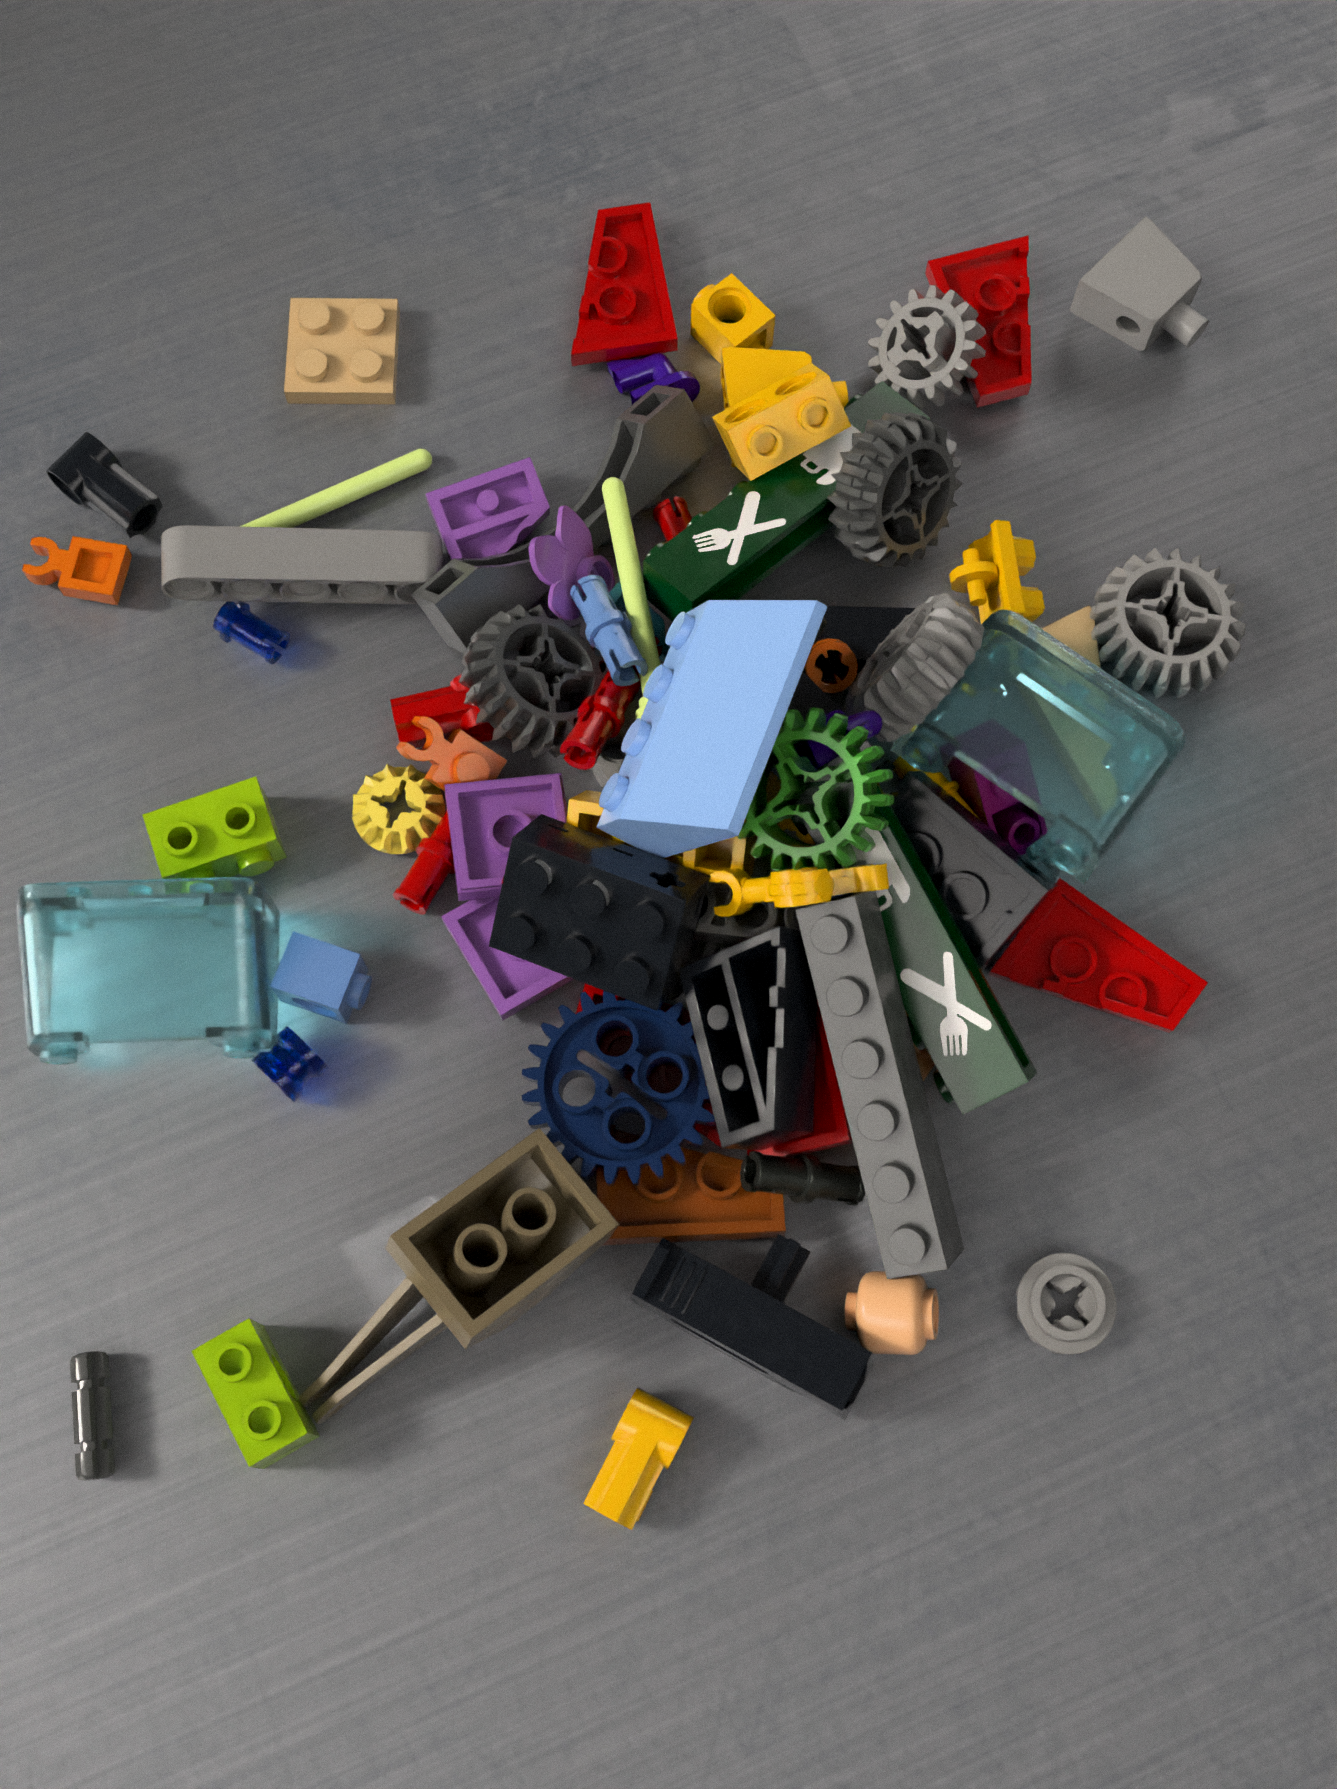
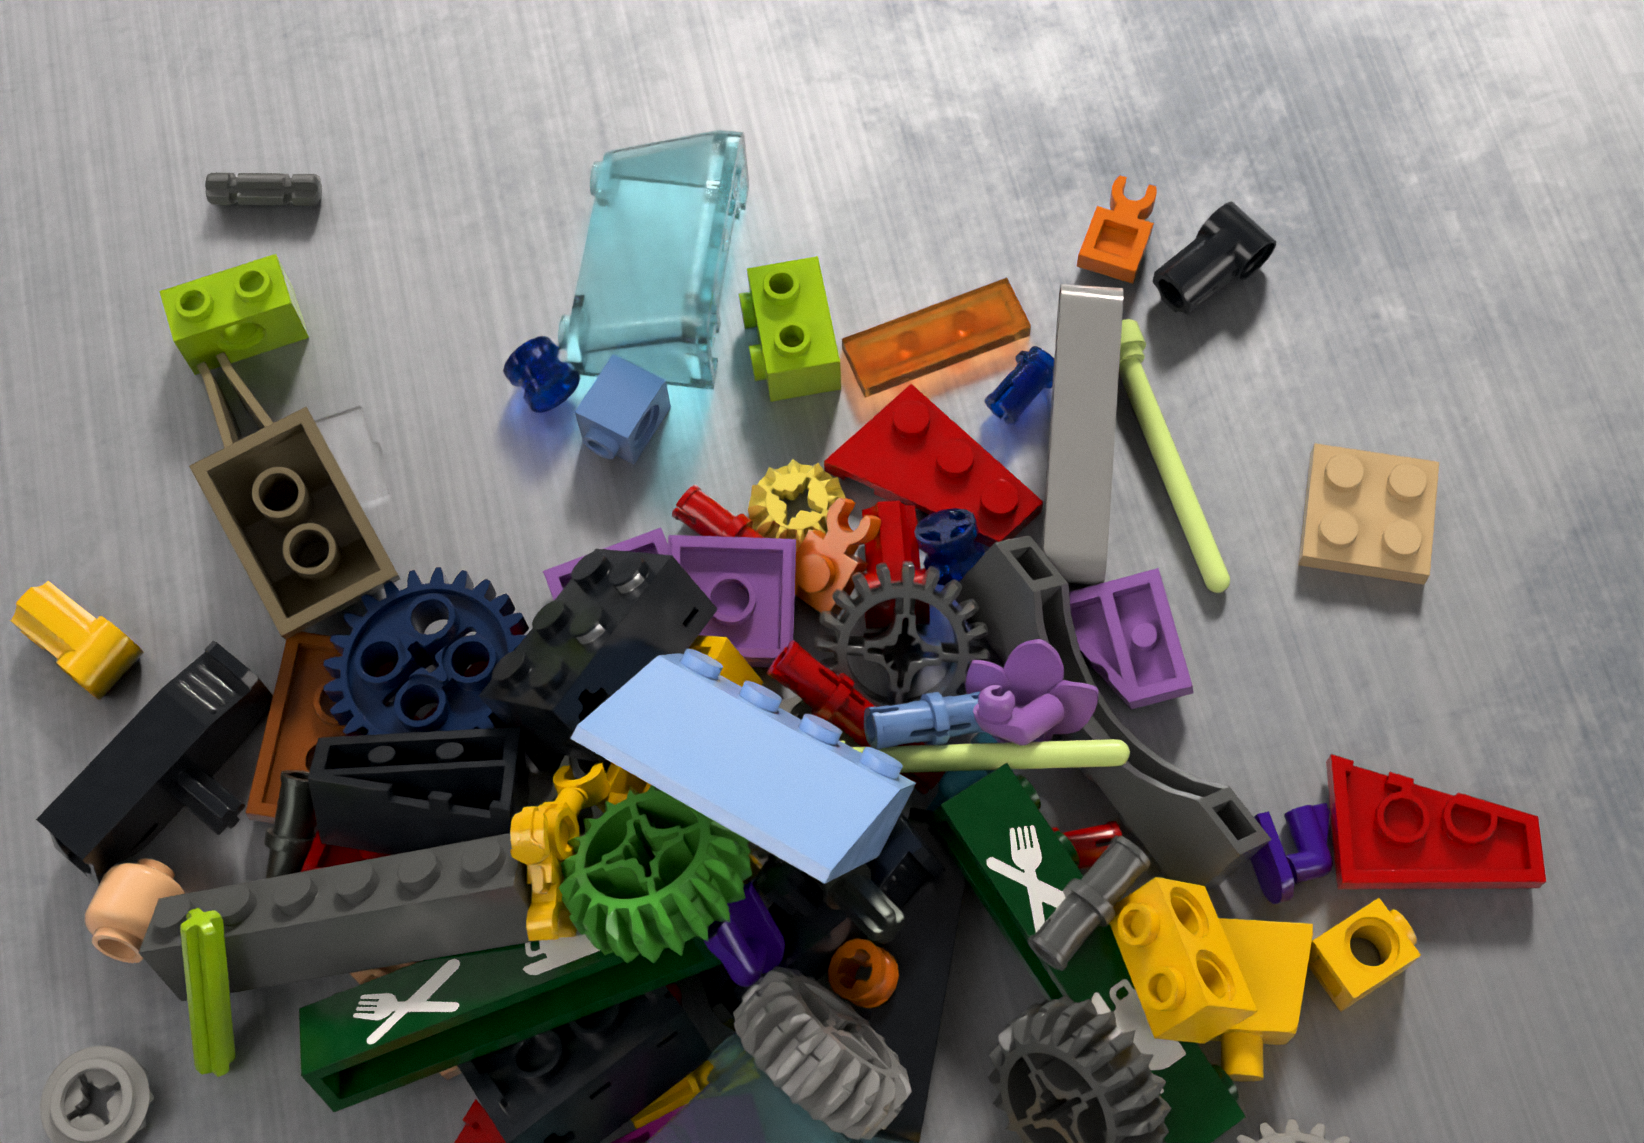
camera: 105 degrees right, 5 degrees down
none -> lime axle [180,908,236,1077]
none -> red wing [824,384,1043,547]
none -> clear orange tile [842,277,1031,398]
none -> clear blue wheel [914,508,985,586]
none -> medium lavender arm [973,685,1065,746]
none -> dark grey pin [1027,835,1151,971]

